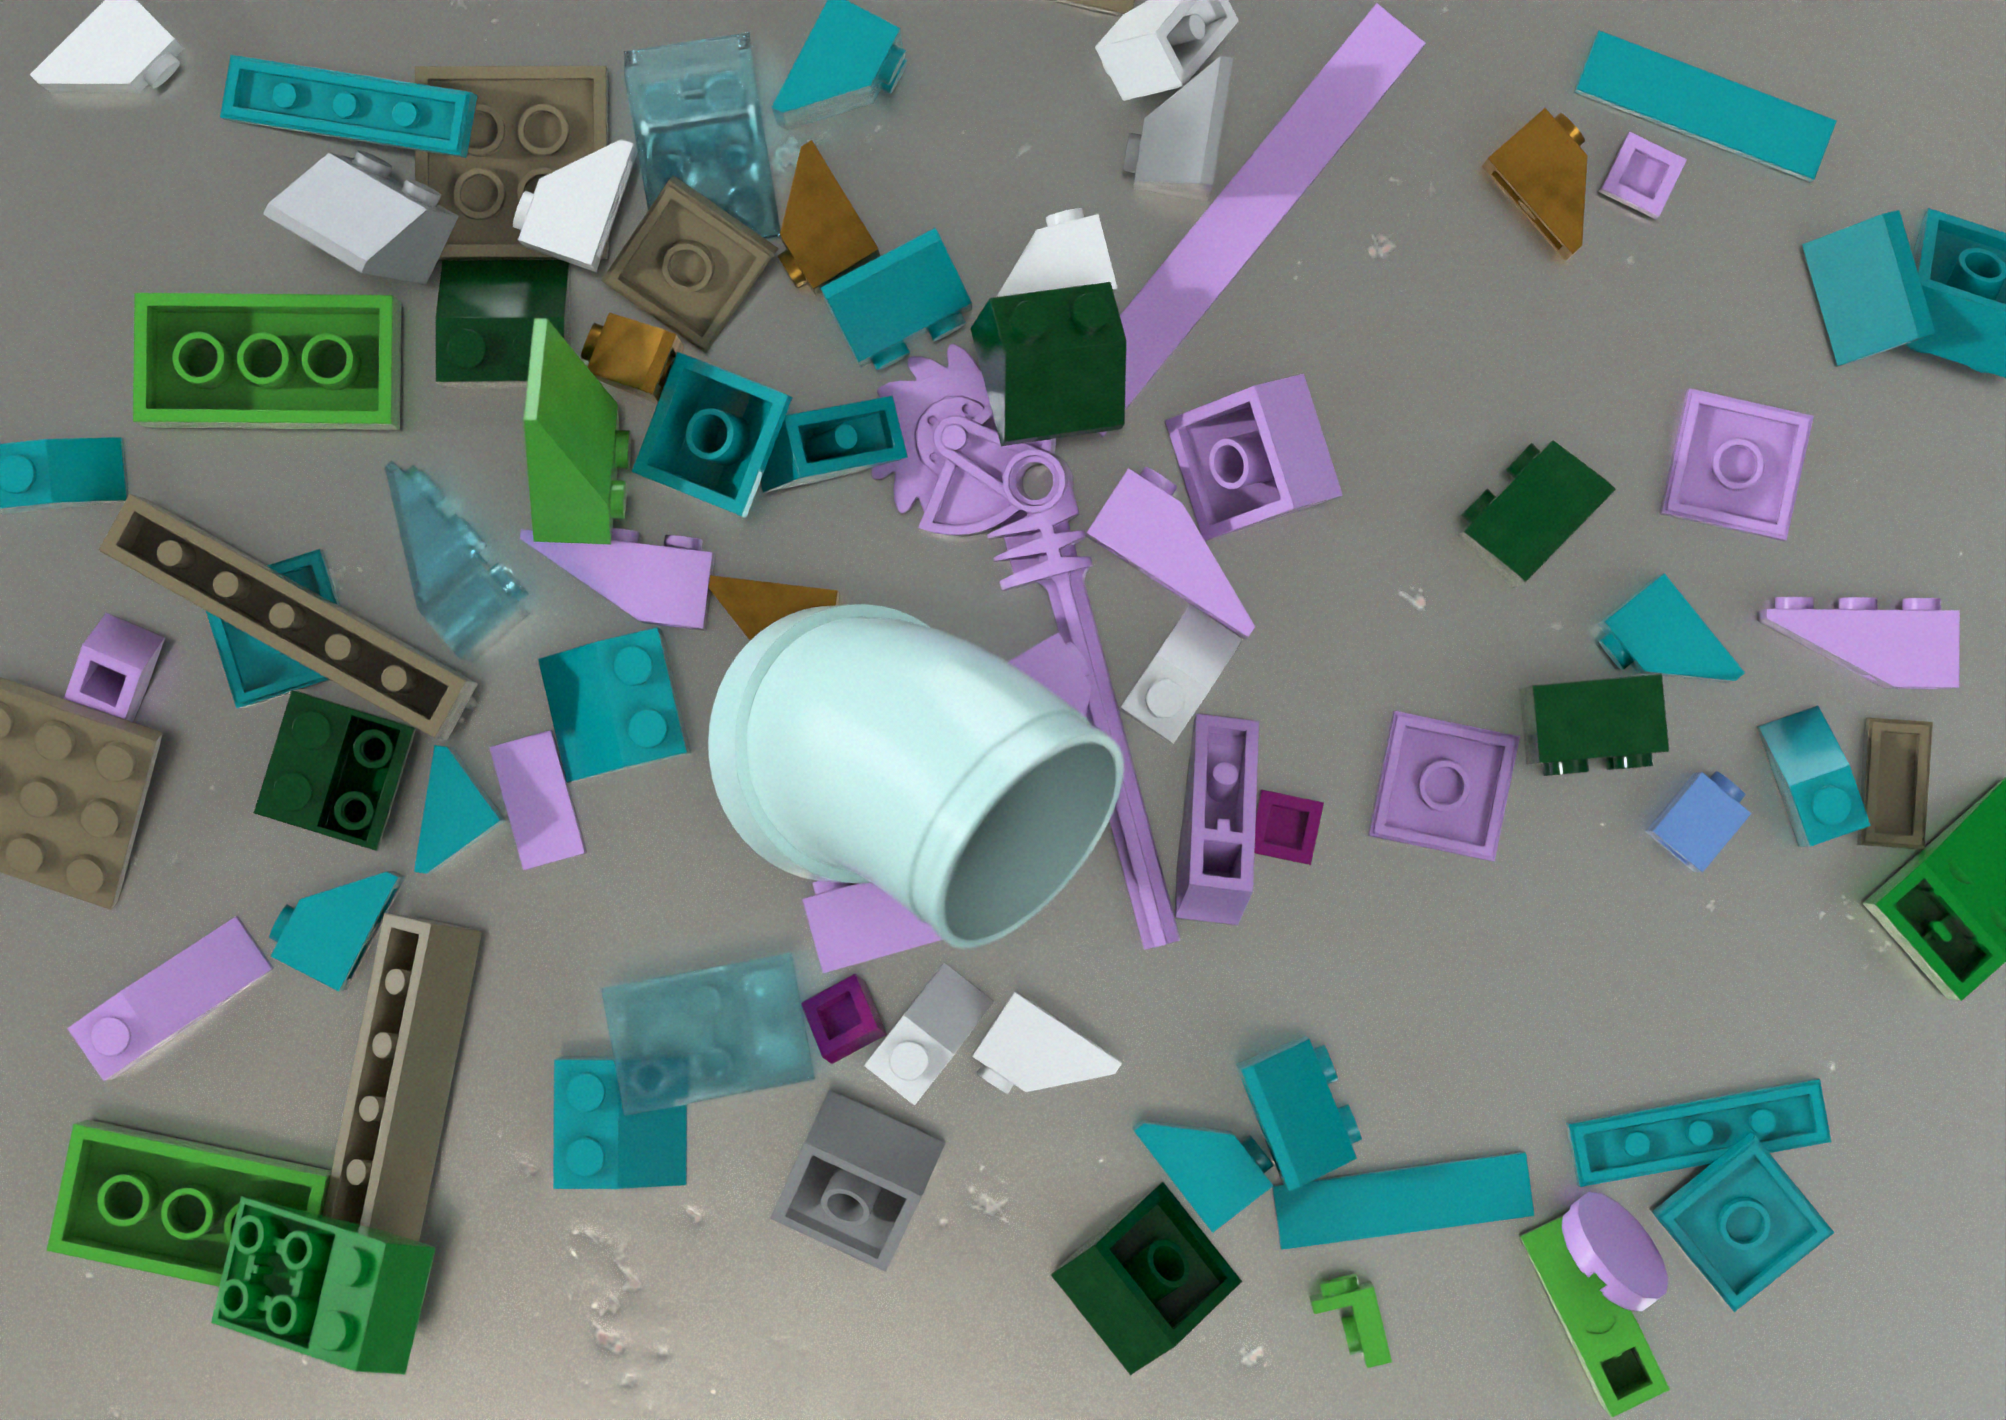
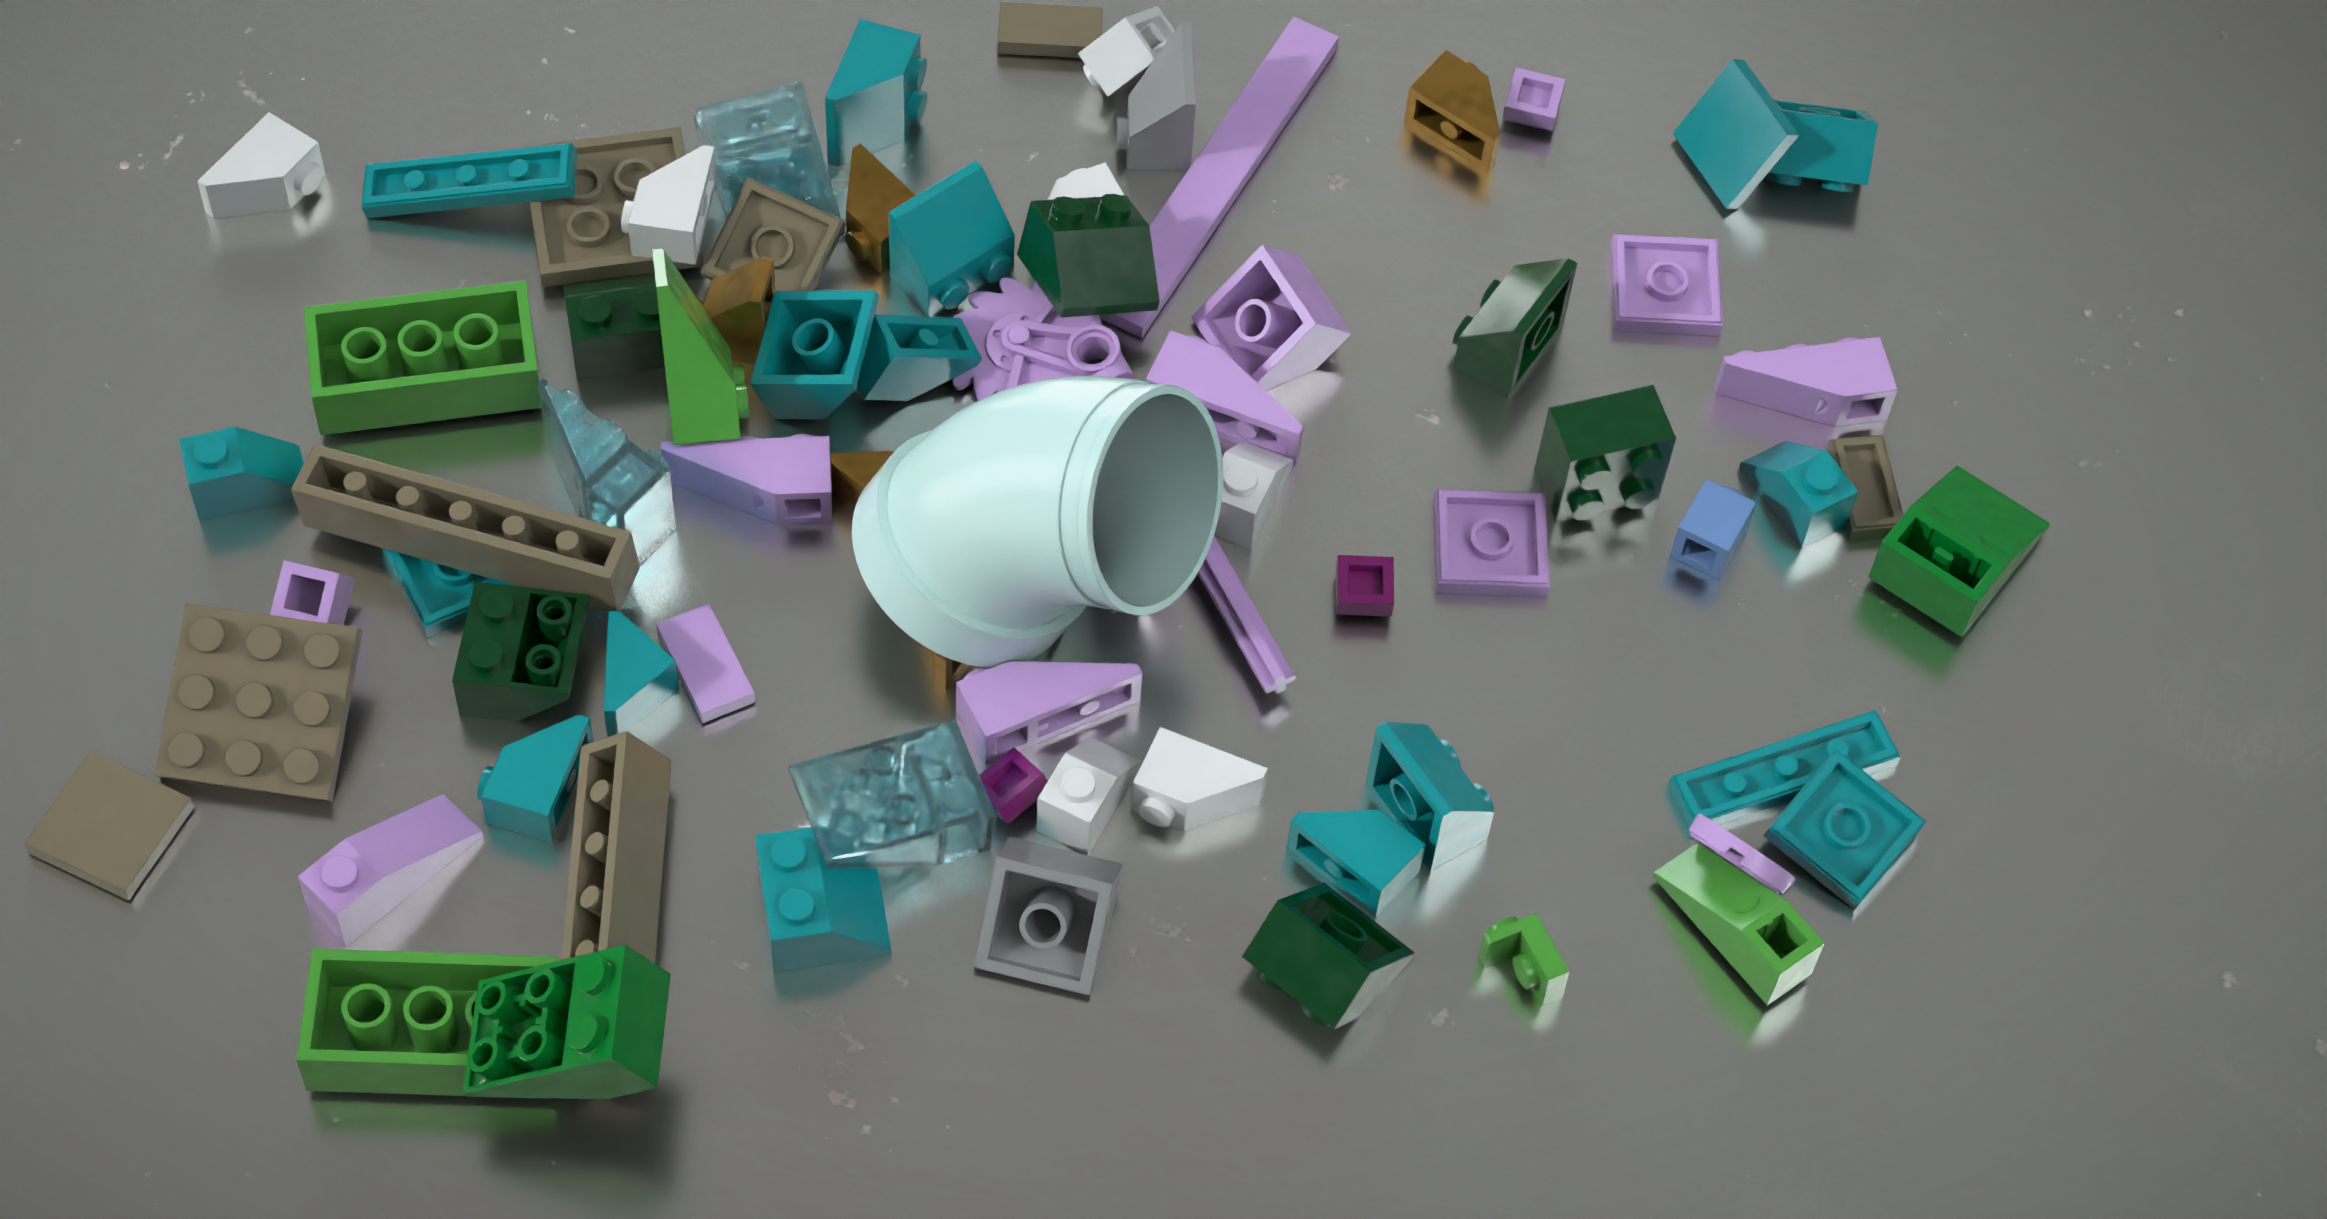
camera: 15 degrees left, 30 degrees down
slope [263,150,459,285] -> none
teal slope [538,627,691,783] -> none
lavender slope [1175,714,1259,925] -> none
teal tile [1272,1151,1535,1250] -> none
teal tile [1574,30,1837,182] -> none
teal slope [1598,573,1745,683] -> none

